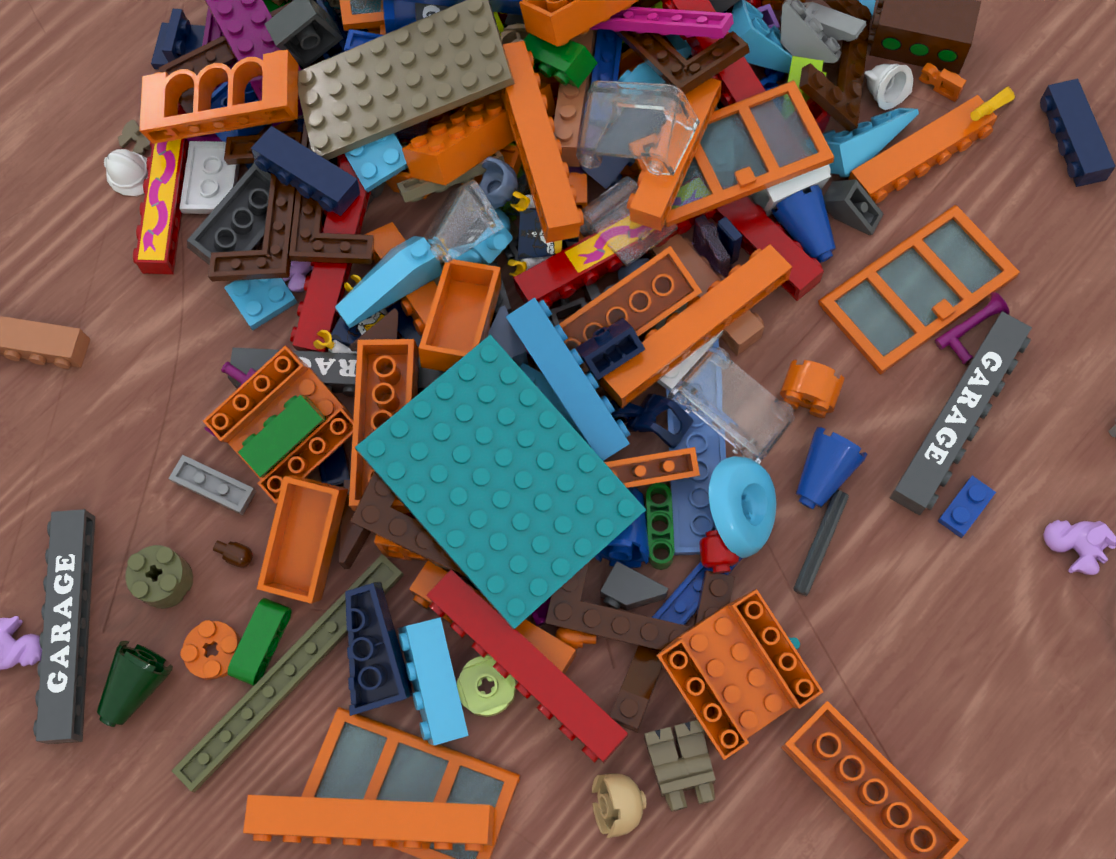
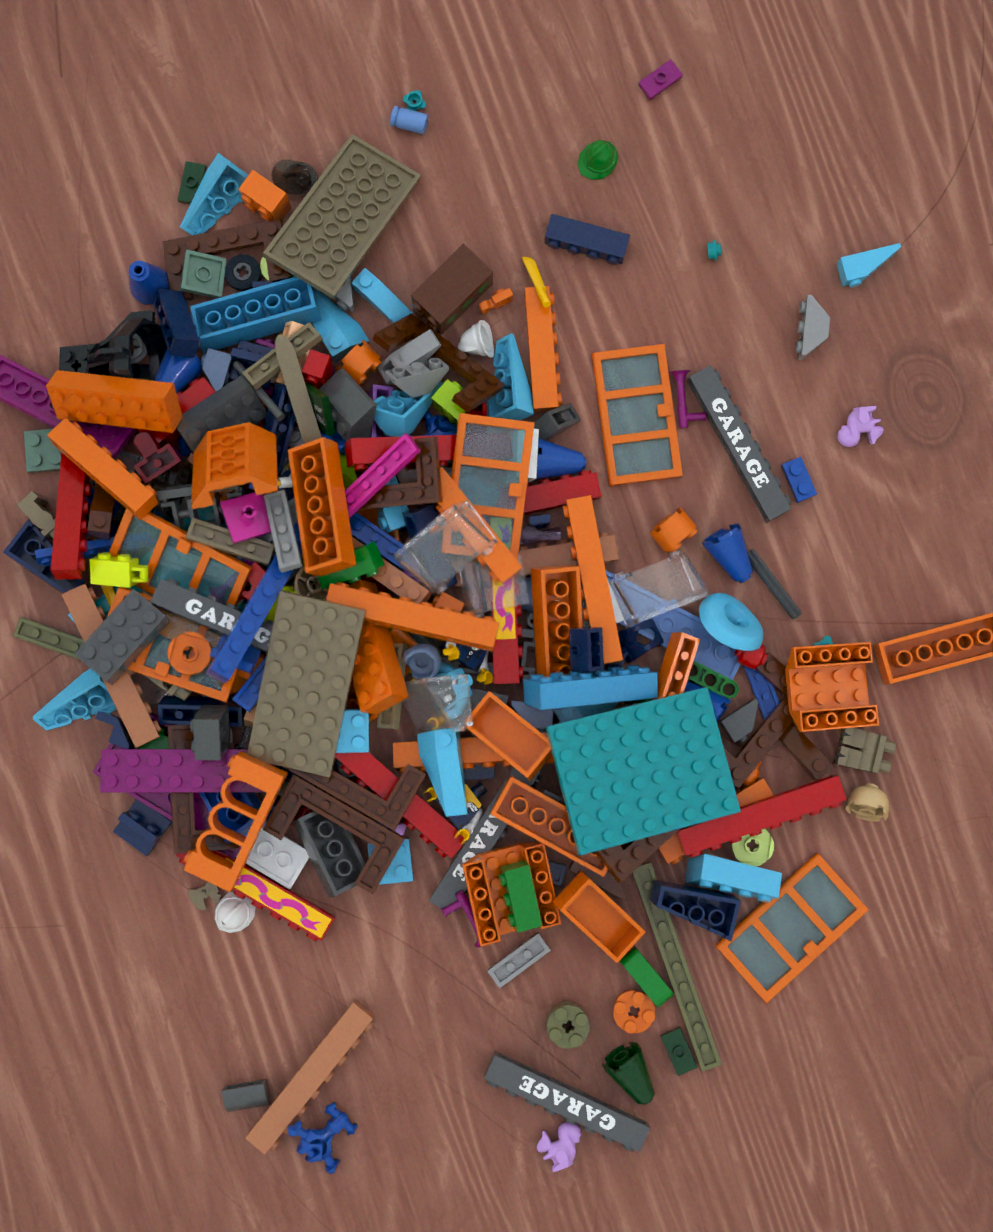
camera: 70 degrees left, 15 degrees up
reddish brown cylinder [213,540,253,568] -> none
orange brick [243,795,495,851] -> none
dark blue brick [251,126,360,216] -> none
reddish brown slope [349,308,398,352] -> none
none -> dark green plate [660,1027,697,1076]

